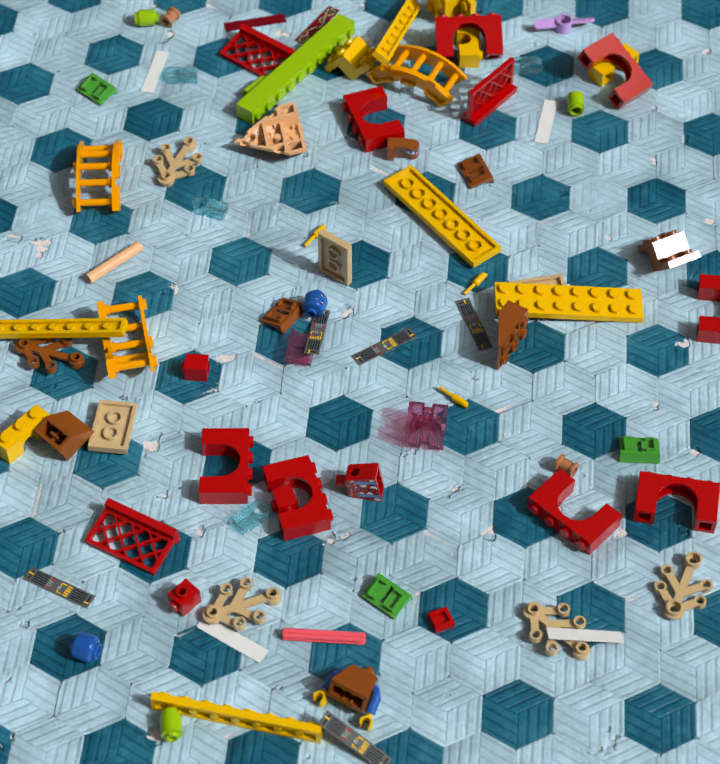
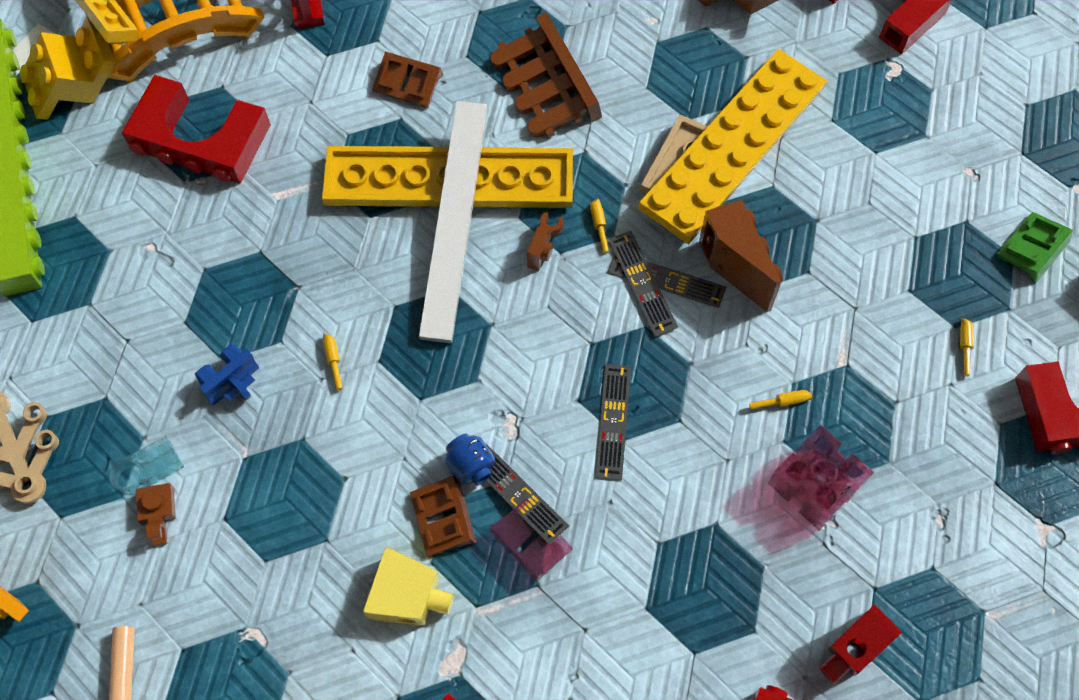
camera: 50 degrees left, 15 degrees up
light nougat wedge [234,101,307,156] -> none
tan plate [318,229,352,287] -> none
dark orange leg [387,137,419,161] -> none
nougat bush [553,454,579,478] -> none
none -> dark orange plate [136,483,176,546]
none -> blue hips [195,344,259,406]
none -> light yellow torso [363,547,454,626]
none -> white tile [419,101,488,343]
none -> dark orange fence [491,12,602,138]
none -> dark orange plate [527,212,564,271]
none -> dark grey sticker [609,231,679,337]
none -> yellow piece [960,318,974,376]

